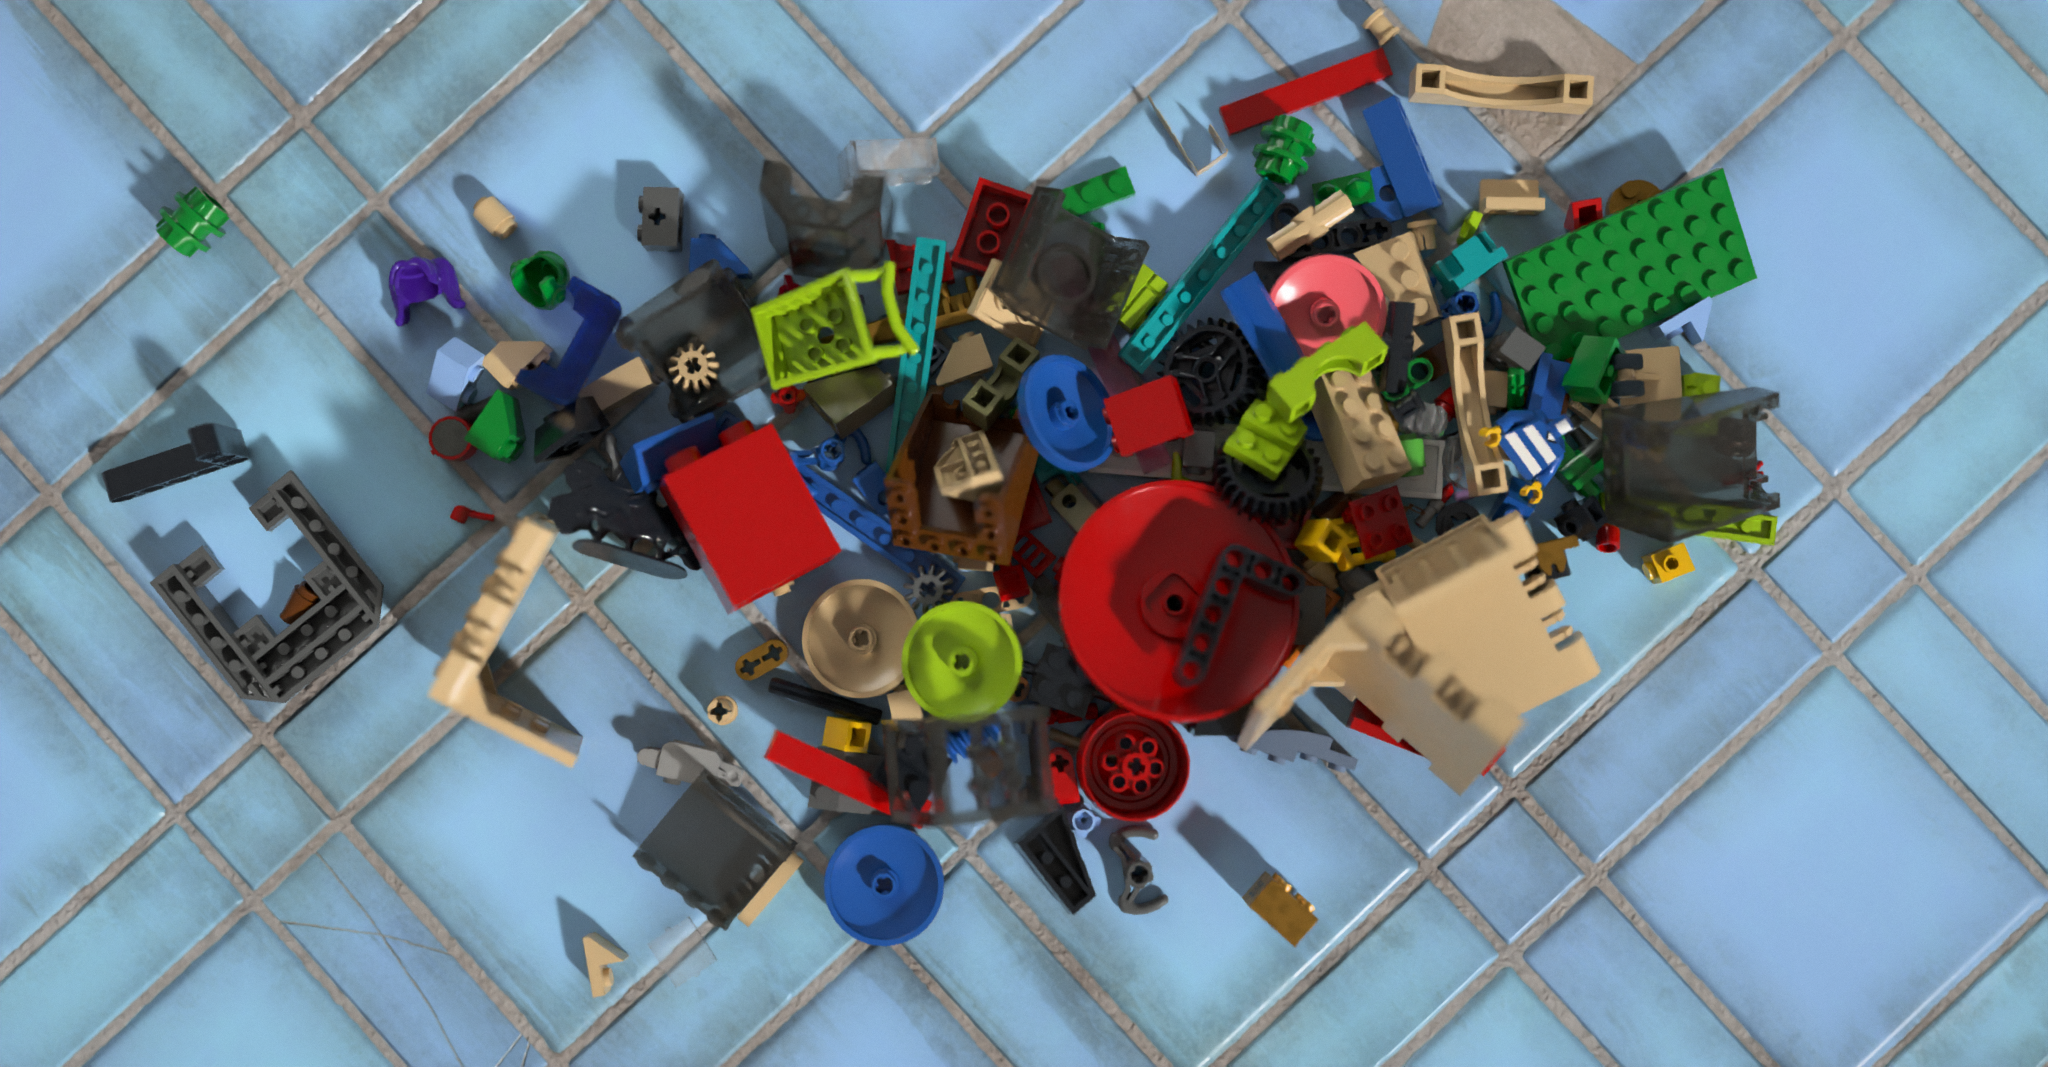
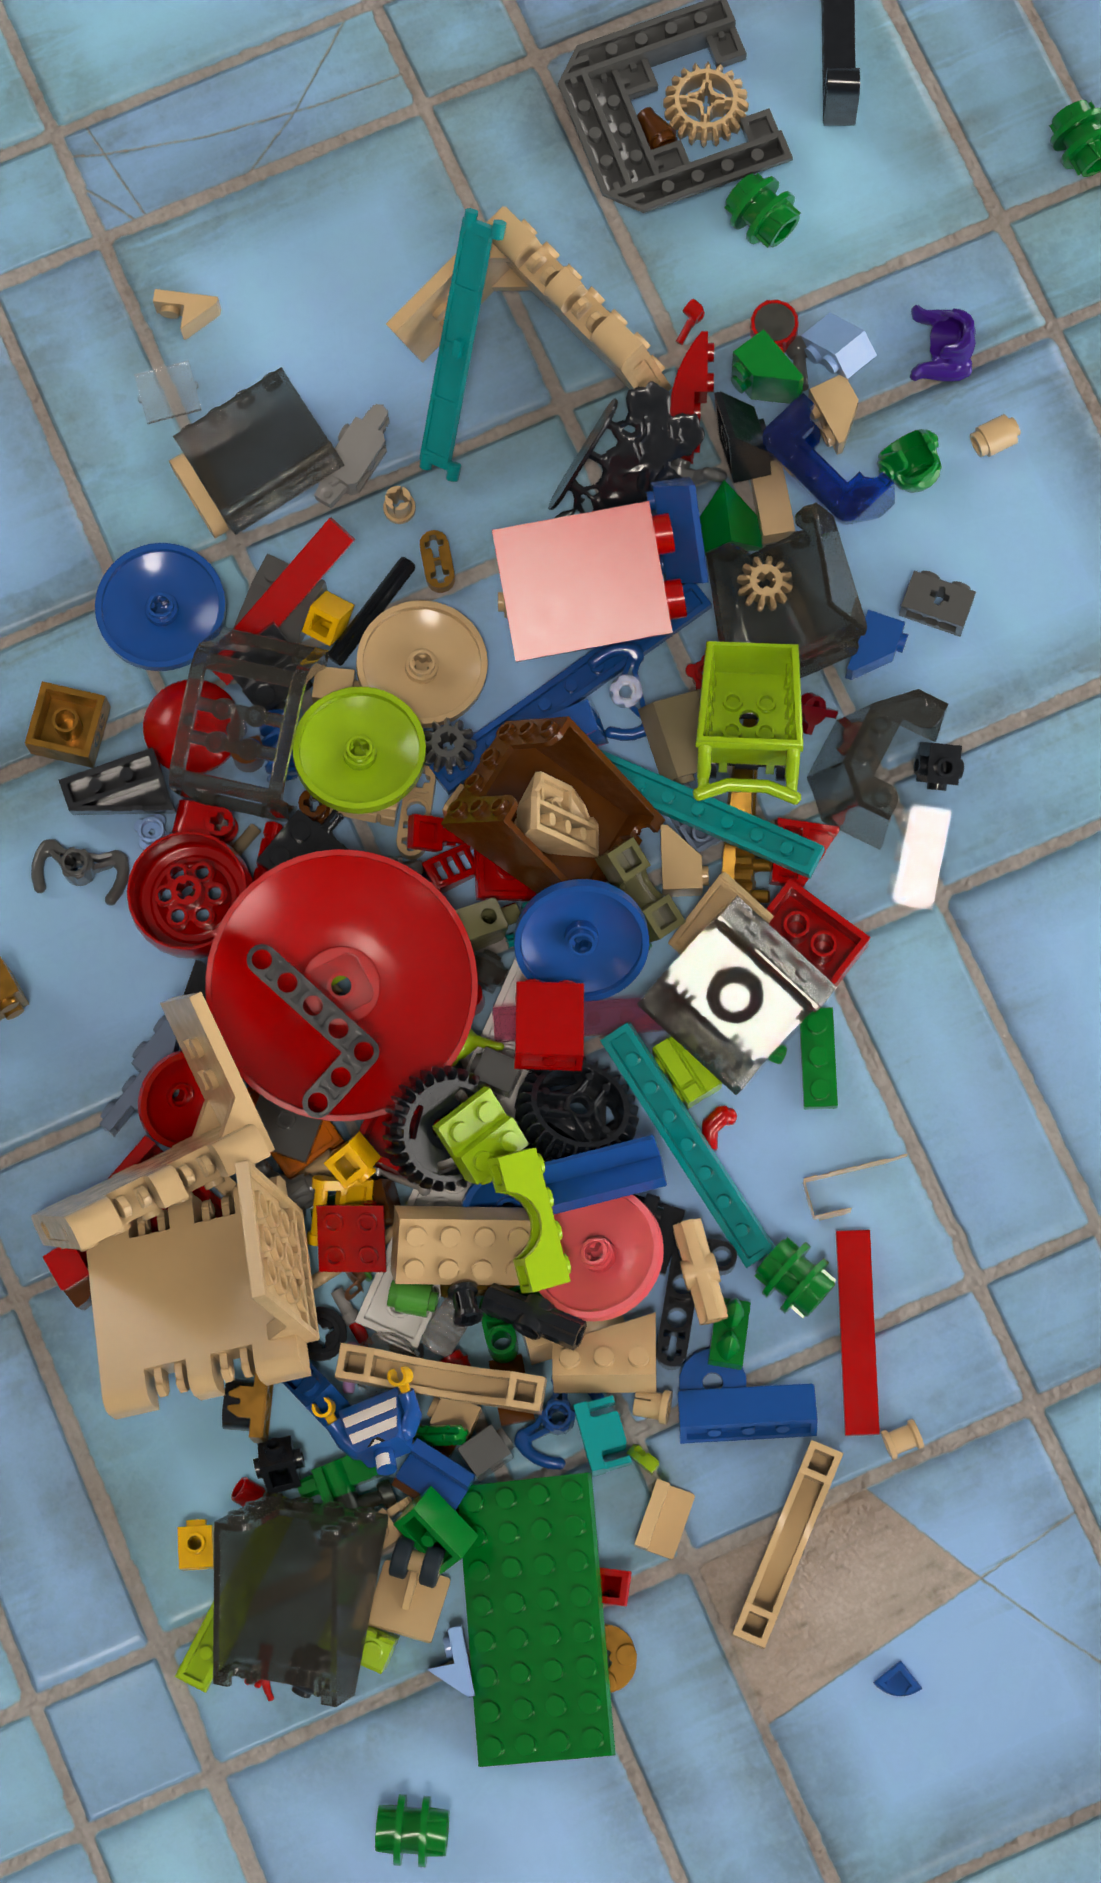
camera: 110 degrees right, 10 degrees down
none -> pearl gold brick [25,681,111,768]
none -> red dish [138,1051,205,1148]
none -> red dish [143,679,241,775]
none -> green piece [375,1794,450,1868]
none -> teal piece [419,208,507,482]
none -> clear smoke plate [474,949,510,994]
none -> tan gear [663,62,749,148]
none -> red slope [670,331,714,464]
none -> green slope [700,480,763,556]
none -> red arm [702,1105,737,1151]
none -> green piece [724,173,801,248]
none -> black brick [914,742,964,791]

